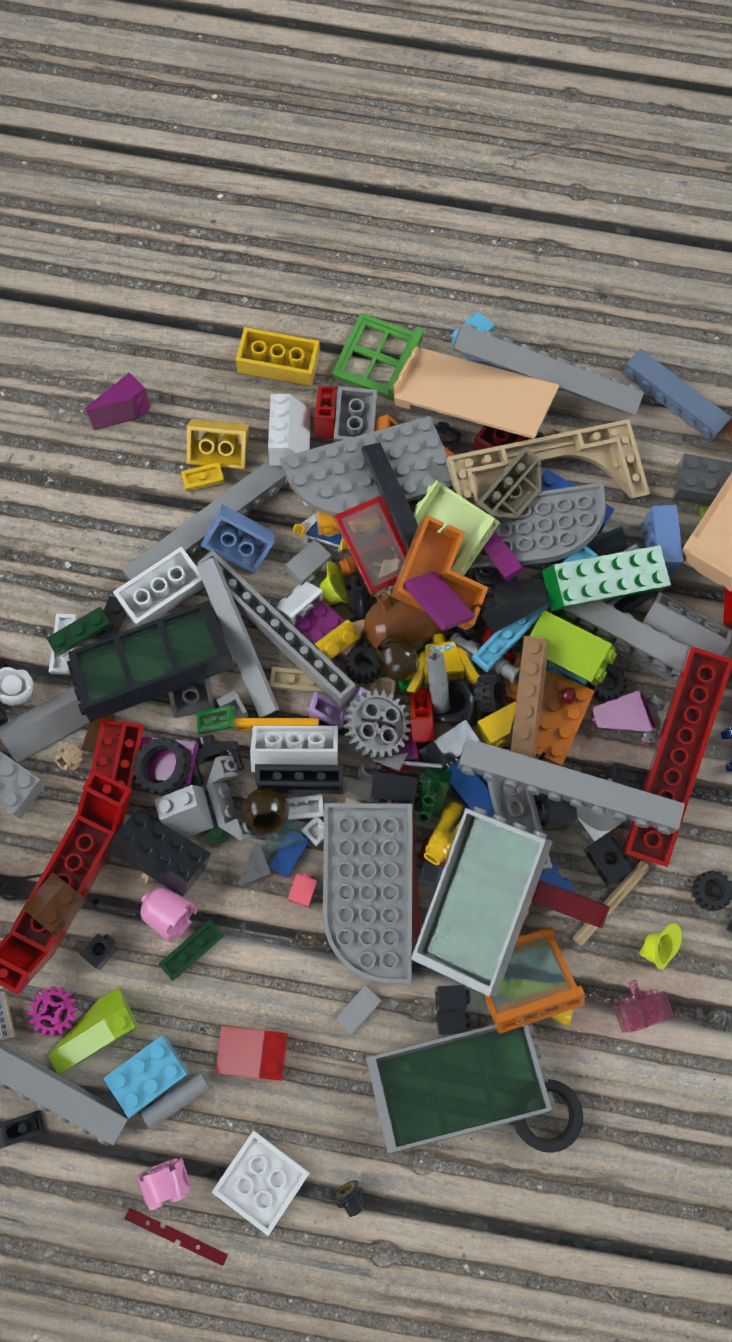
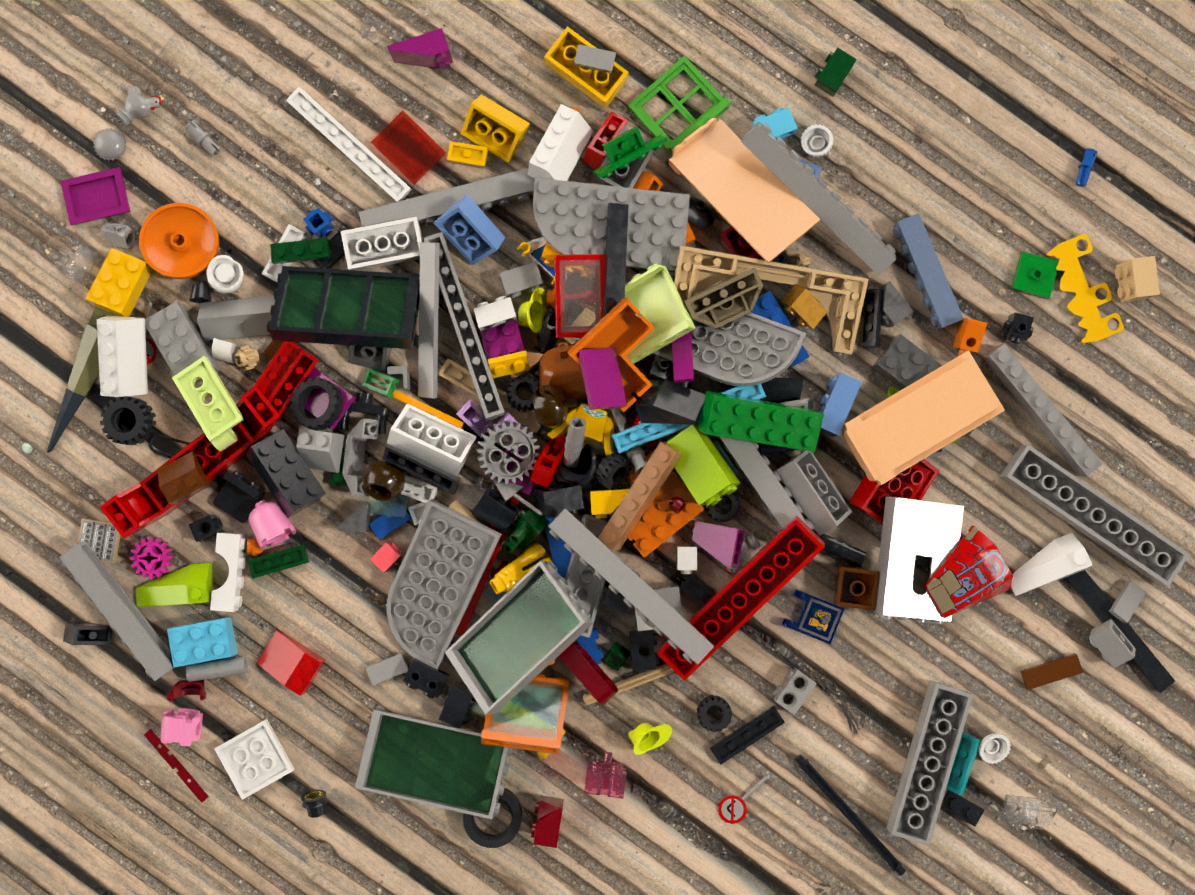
camera: 30 degrees right, 15 degrees up
none -> dark red helmet [167,680,206,702]
none -> yellowish green hinge [172,356,244,452]
none -> white arch [210,532,247,612]
none -> white brick [212,338,239,364]
none -> black bracket [213,470,266,523]
none -> orange plate [247,537,264,556]
none -> white plate [286,87,411,202]
none -> blue brick [303,207,334,238]
none -> clear red piece [371,111,446,185]
none -> black brick [403,658,450,698]
none -> dark red slope [531,796,564,848]
none -> light grey tile [574,44,616,73]
none -> green bracket [593,126,667,178]
none -> dark green slope [602,642,631,671]
none -> white brick [676,546,697,574]
none -> pearl gold brick [781,284,828,329]
none -> white hat [801,124,834,157]
none -> dark green brick [815,47,857,97]
none -> black plate [859,289,883,347]
none -> flat silver slope [881,281,913,327]

